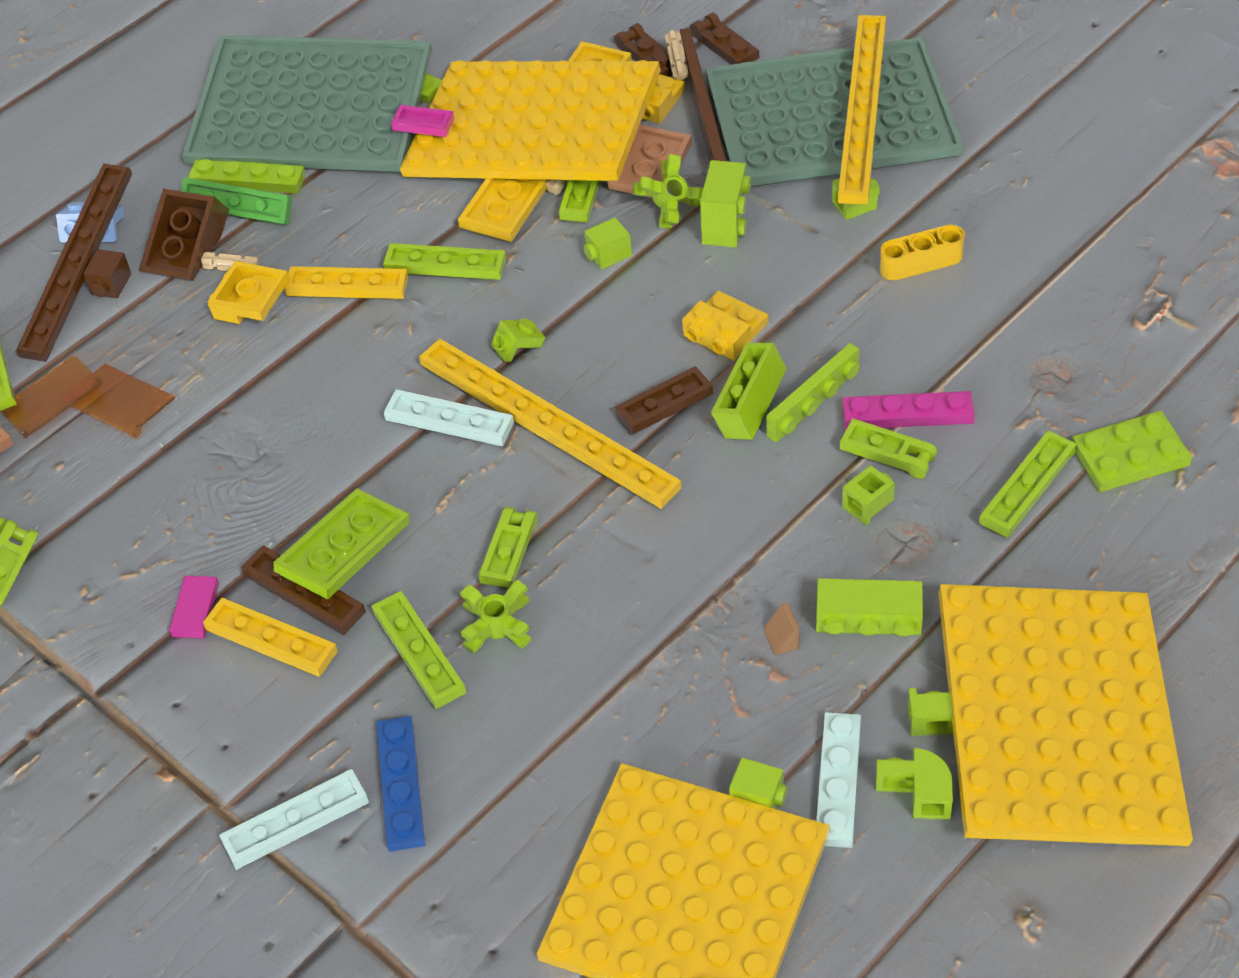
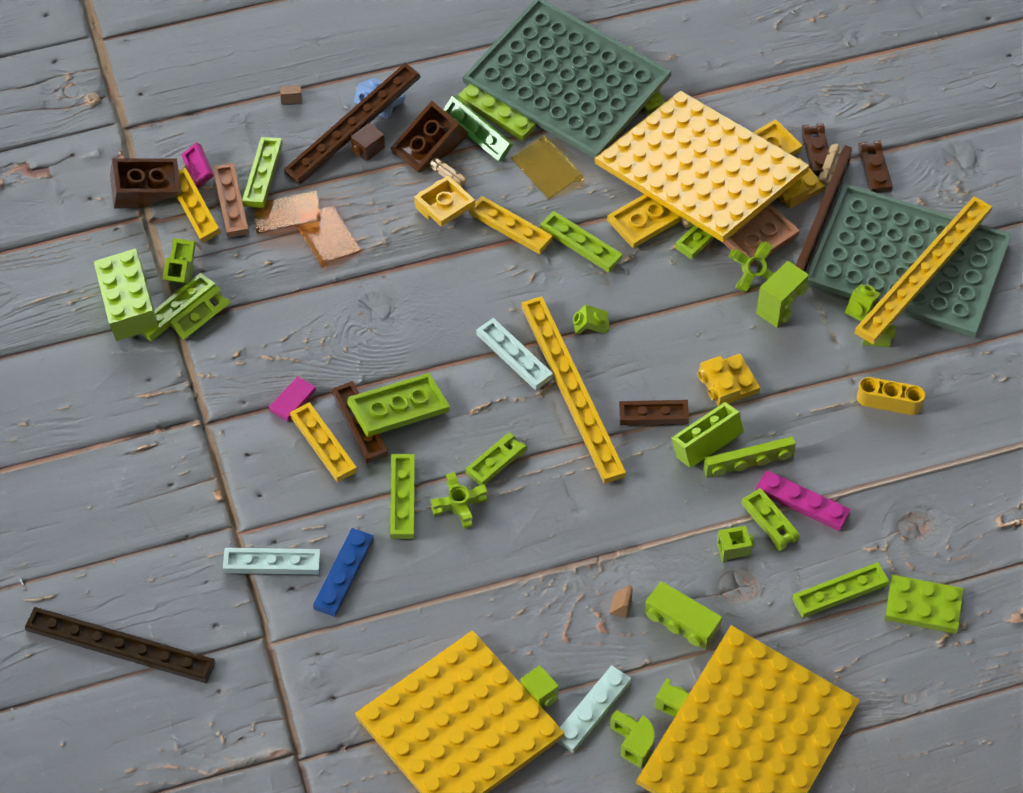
camera: 25 degrees right, 5 degrees up
dark pink tile [391,105,455,137] -> none
lime brick [583,217,632,270] -> none
none -> clear yellow piece [511,135,584,199]
none -> lime bracket [845,284,880,321]

